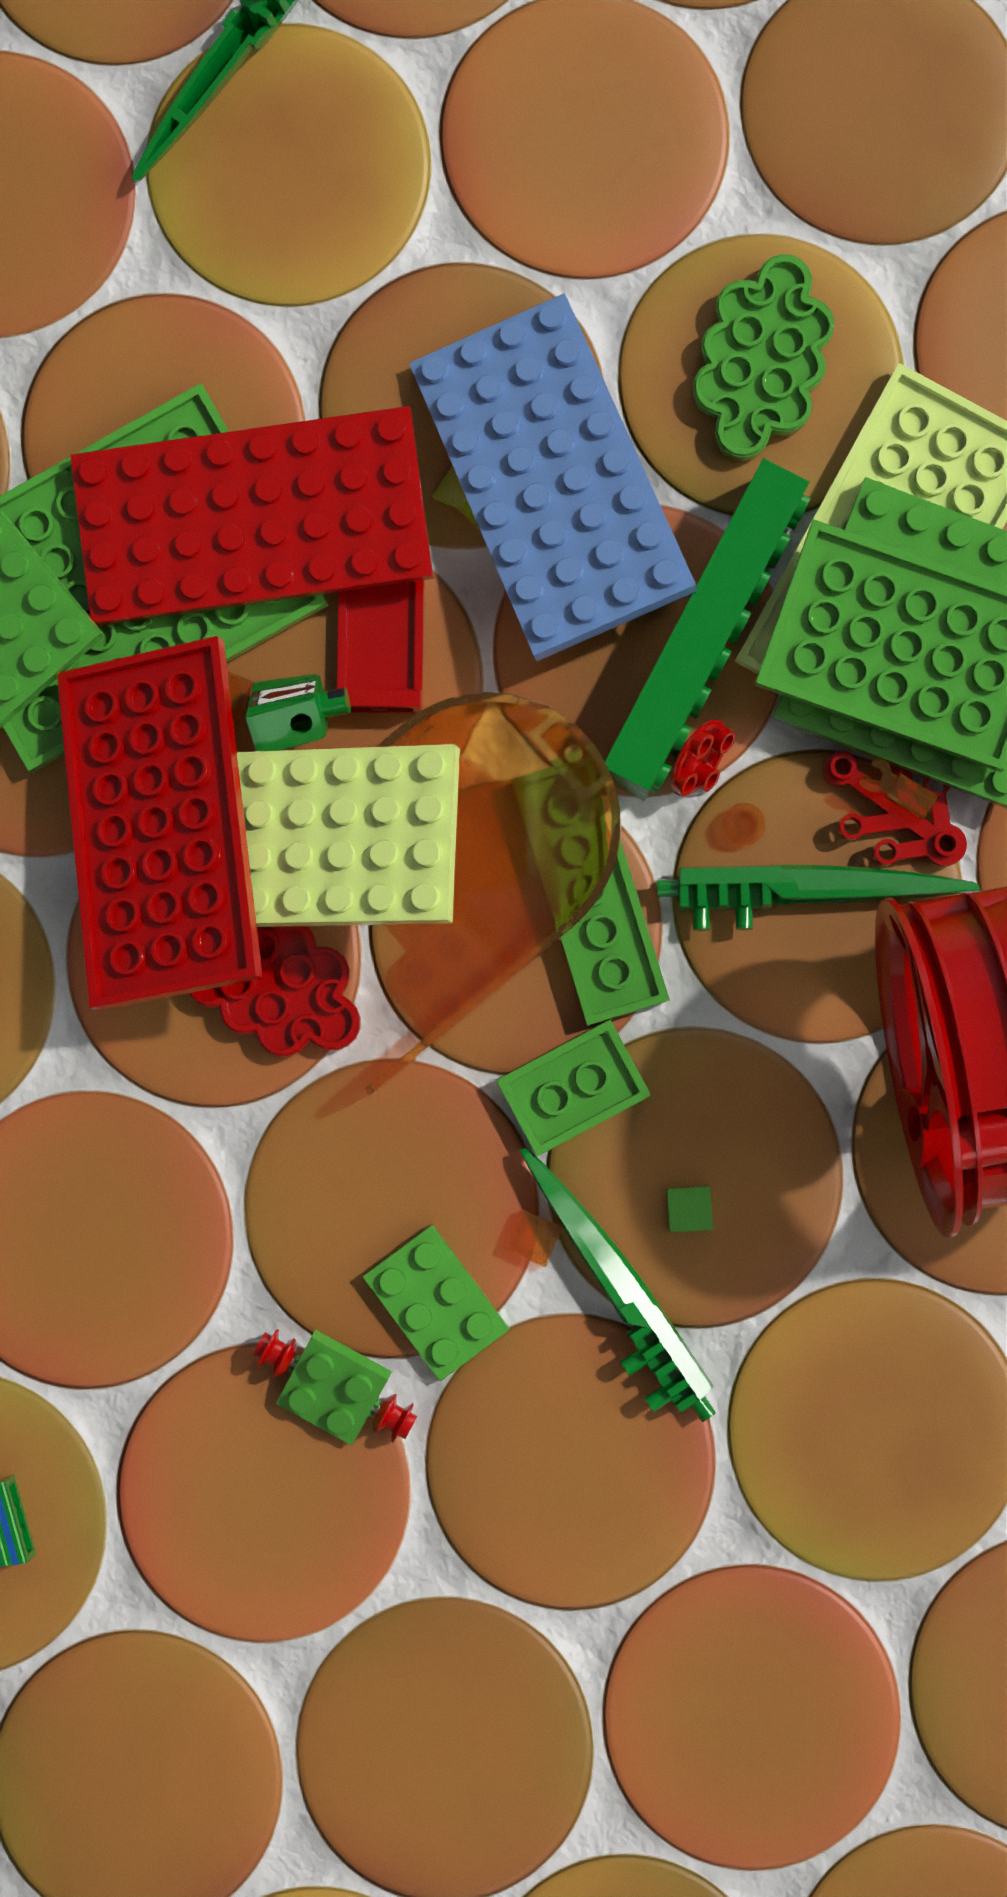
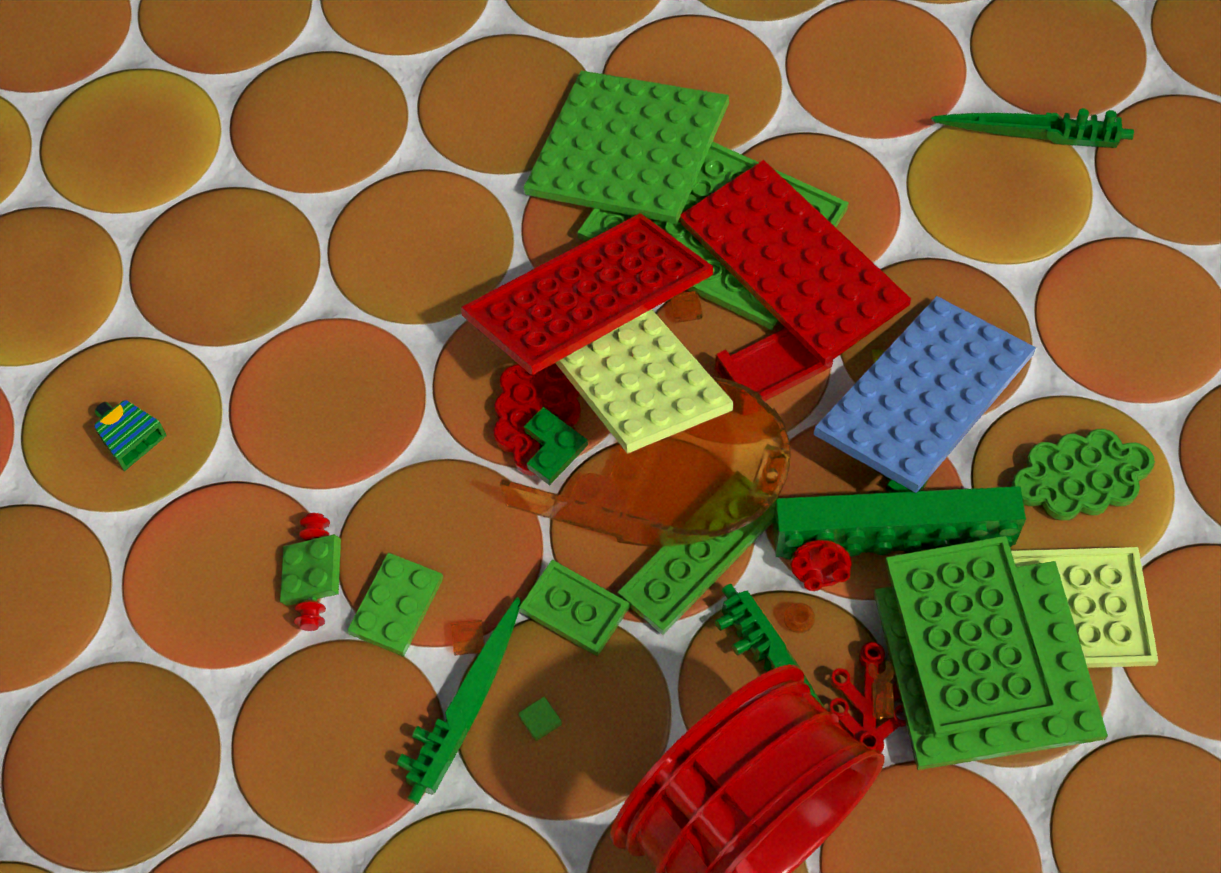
camera: 60 degrees right, 25 degrees down
green torso [246,674,351,751] -> none
none -> green plate [524,407,588,485]

